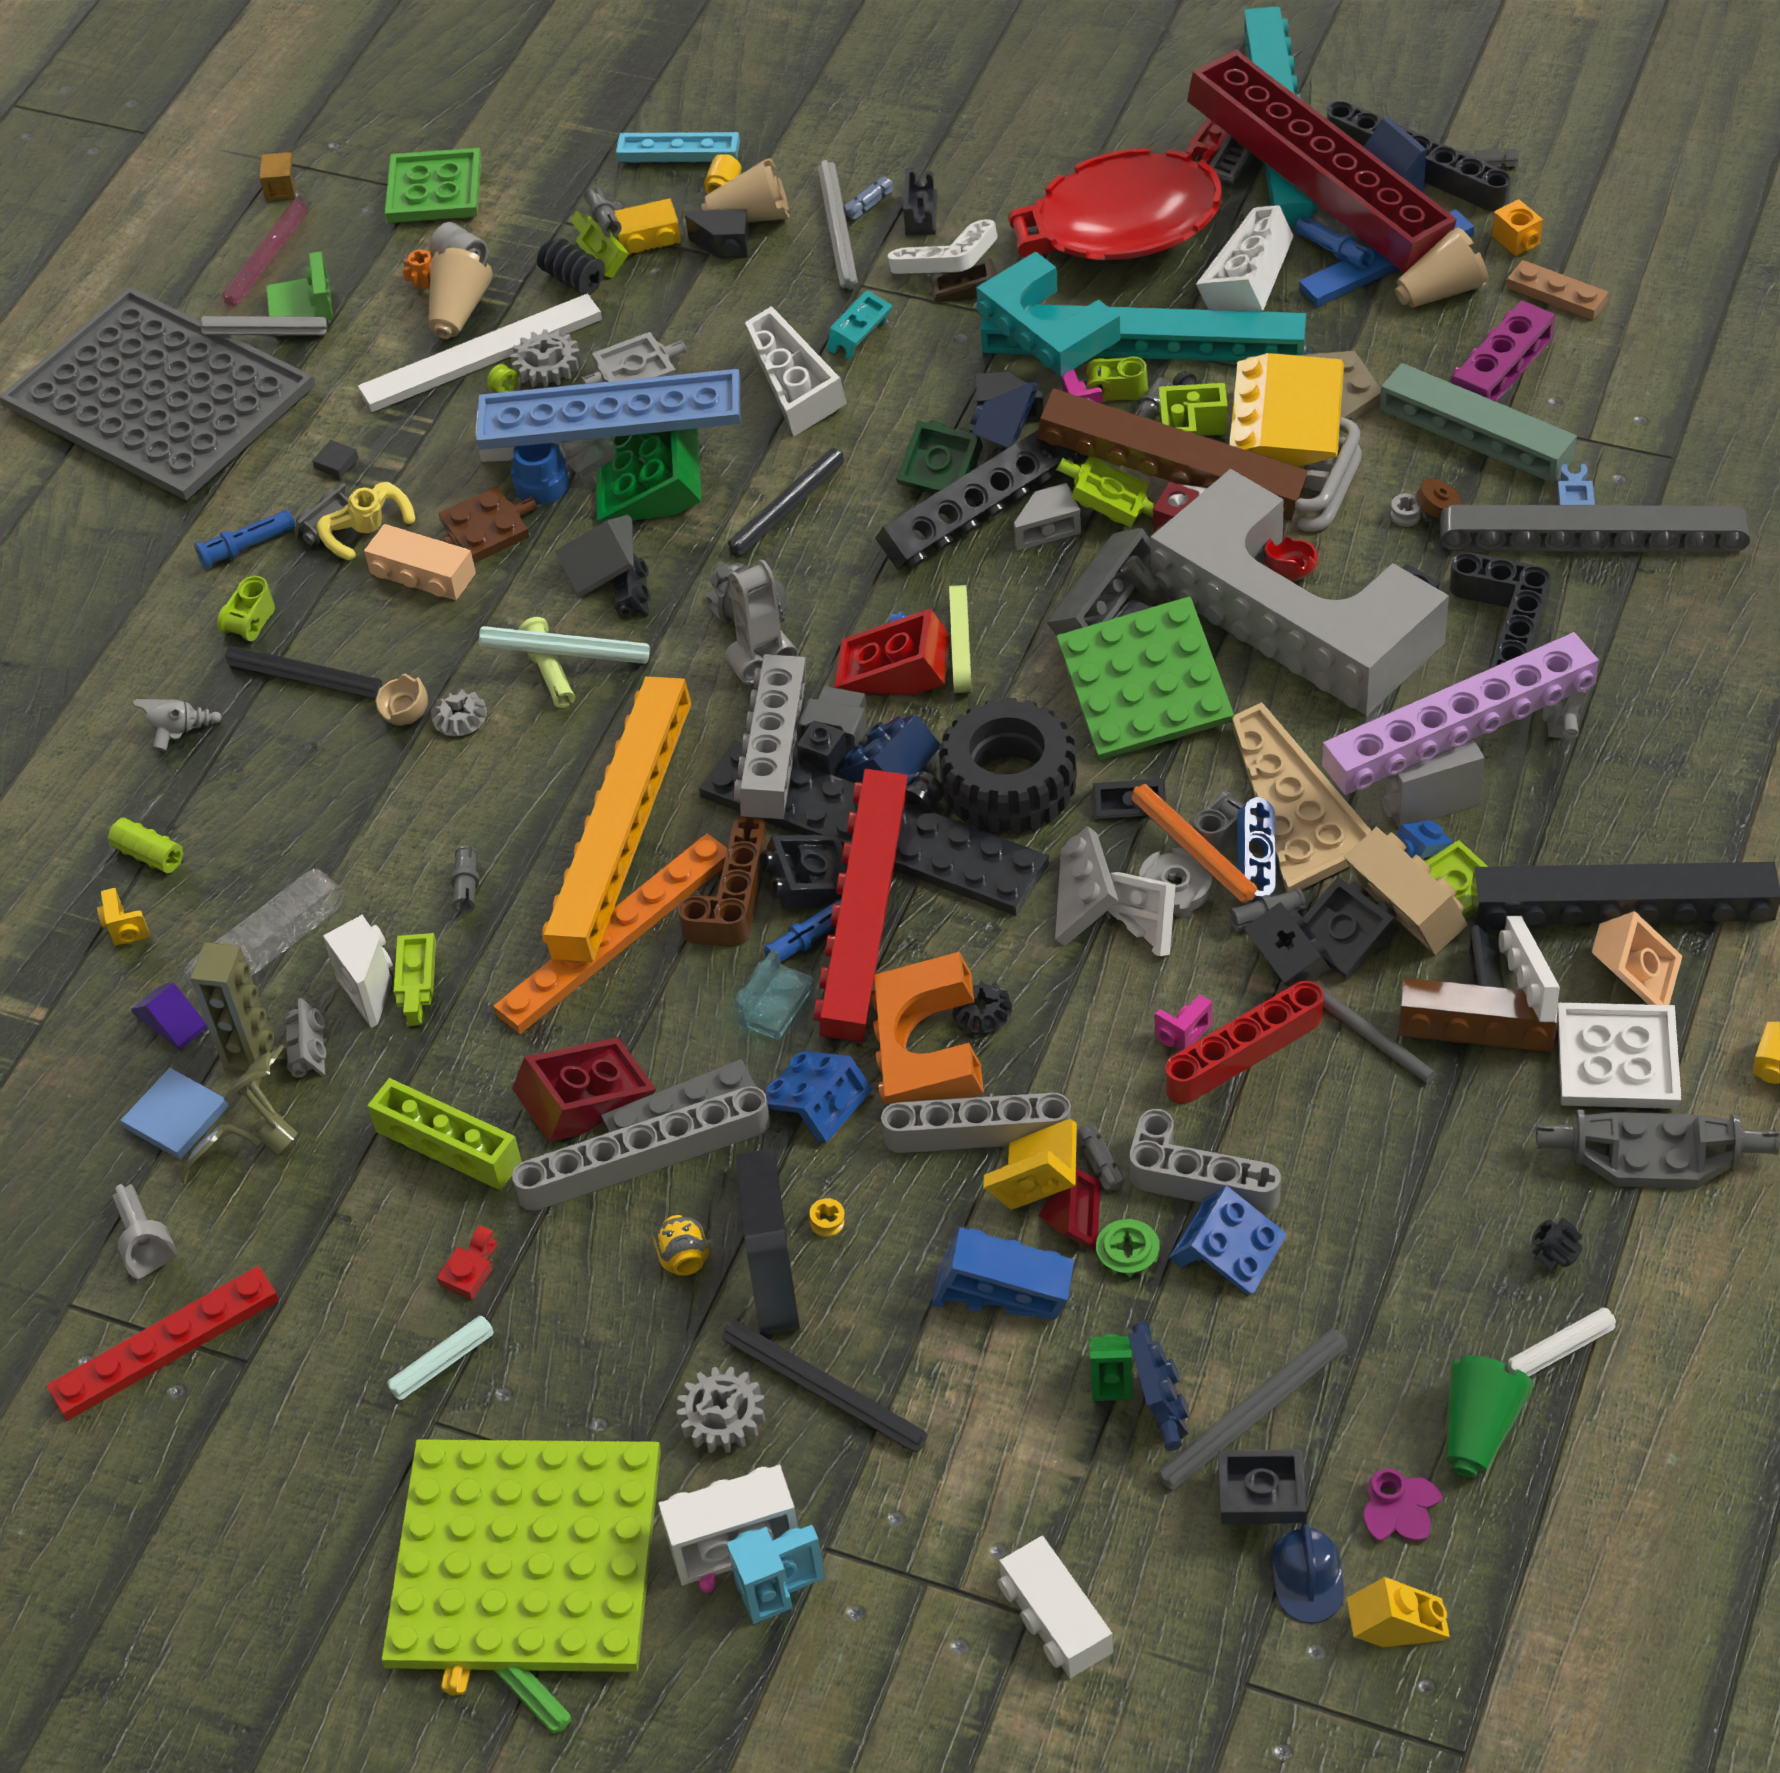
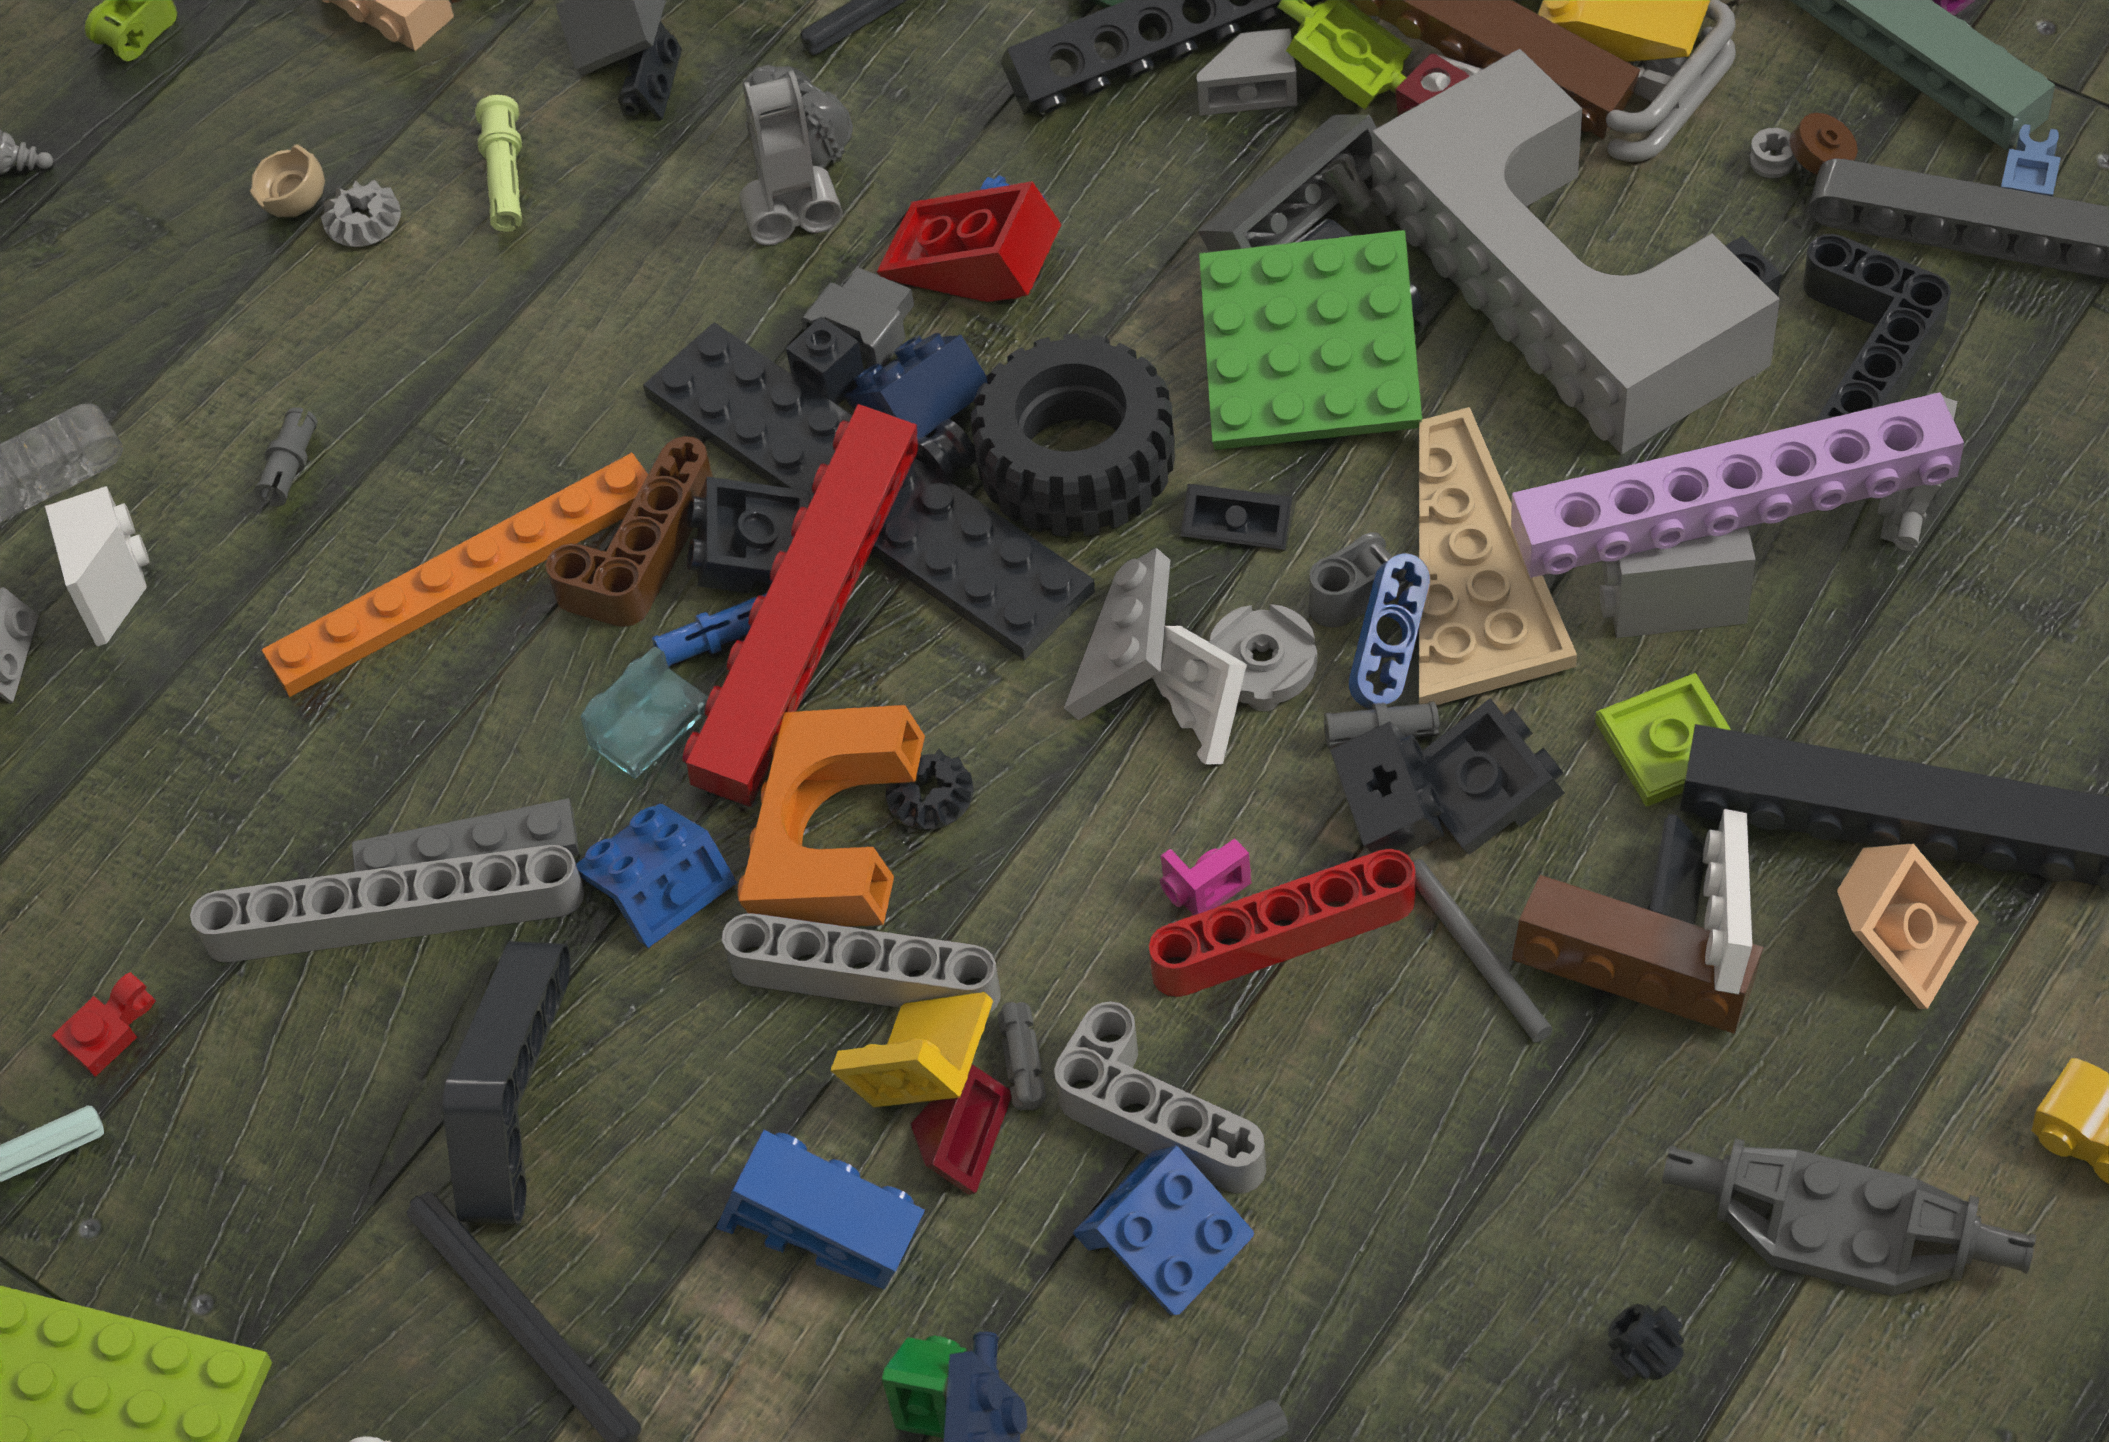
camera: 15 degrees right, 5 degrees up
black axle [225,646,383,698] -> none
lime brick [367,1078,522,1191] -> none
lime hinge [394,933,436,1026] -> none
light aqua axle [478,626,650,664] -> none
dark red slope [512,1037,656,1142] -> none
light orange brick [542,676,692,962] -> none
yellow head [653,1215,709,1276] -> none
light grey gear [676,1367,766,1453] -> none
light grey brick [734,654,806,819] -> none
yellow bush [810,1198,844,1237] -> none
yellowish green beam [949,585,972,693] -> none
bright green gear [1096,1219,1160,1278] -> none
orange axle [1131,784,1257,903] -> none
red hair [1264,536,1318,582] -> none
tan brick [1344,826,1468,955] -> none
blue bracket [1396,820,1454,860] -> none
white plate [1557,1003,1681,1109] -> none

